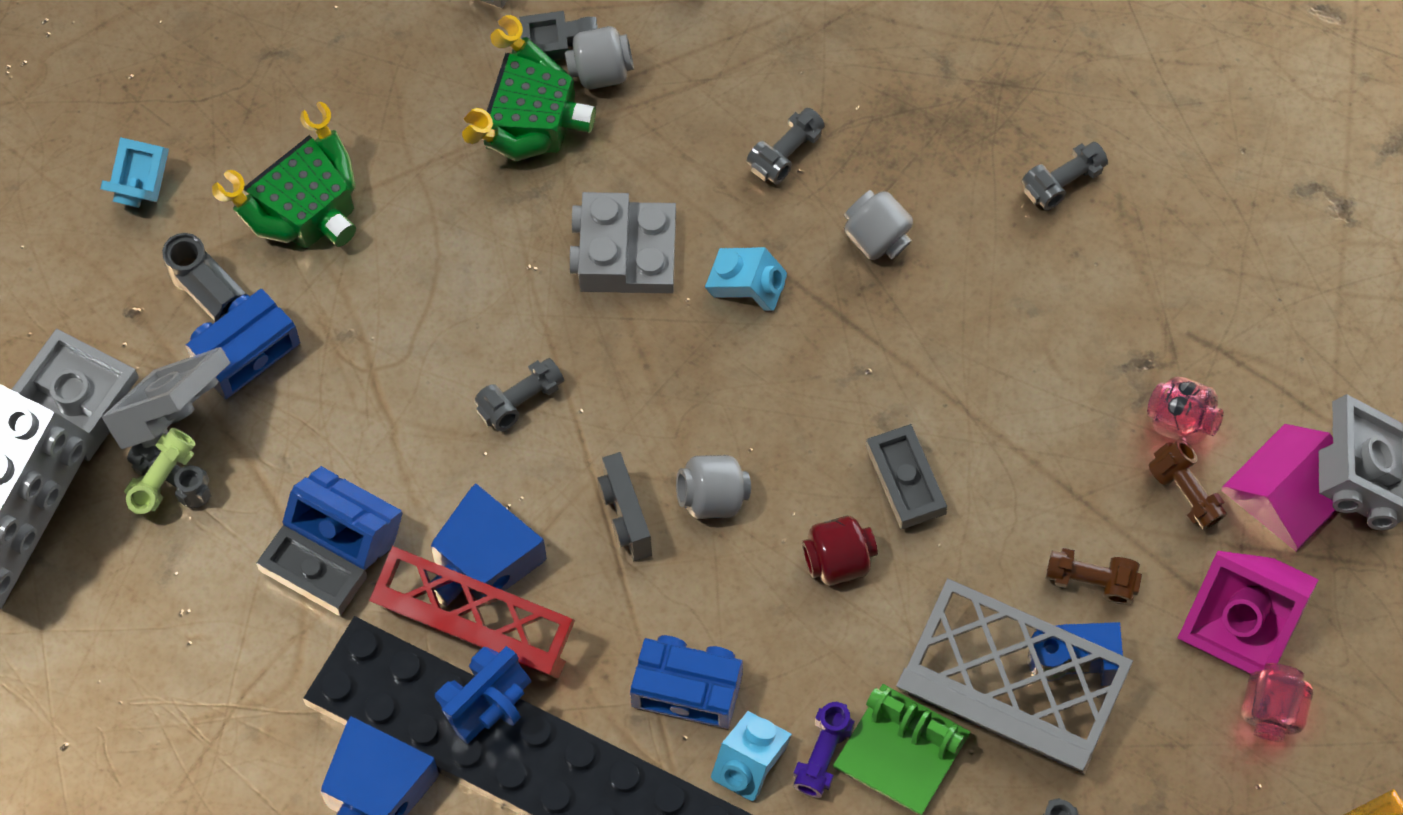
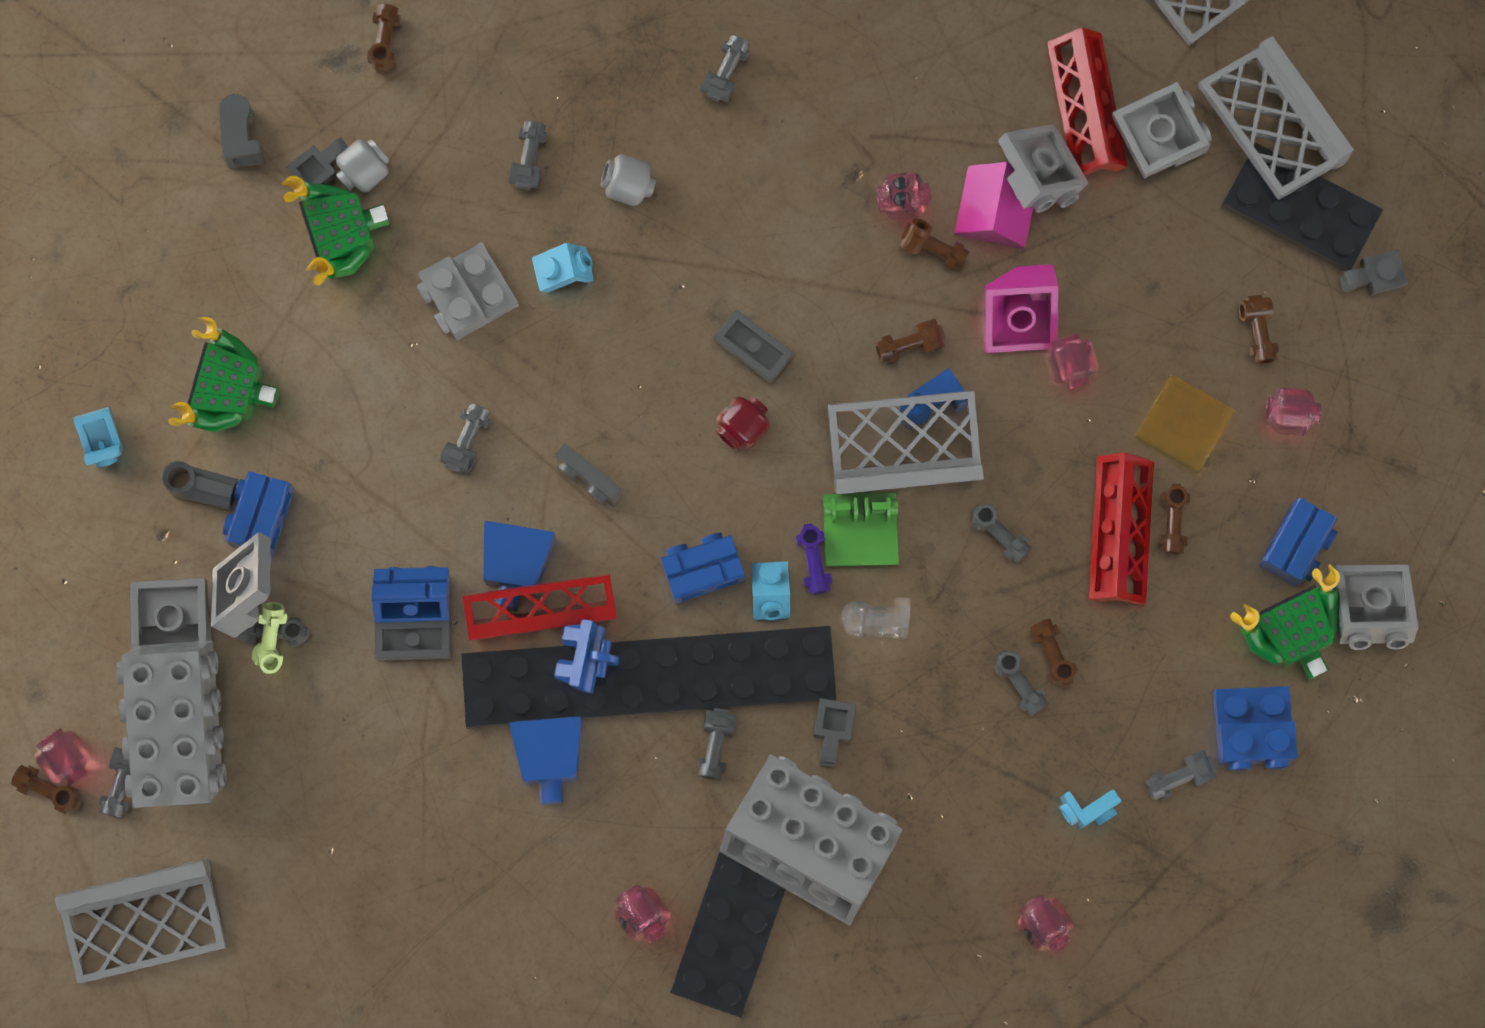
camera: 35 degrees left, 15 degrees up
light grey head [676,455,751,519] -> none

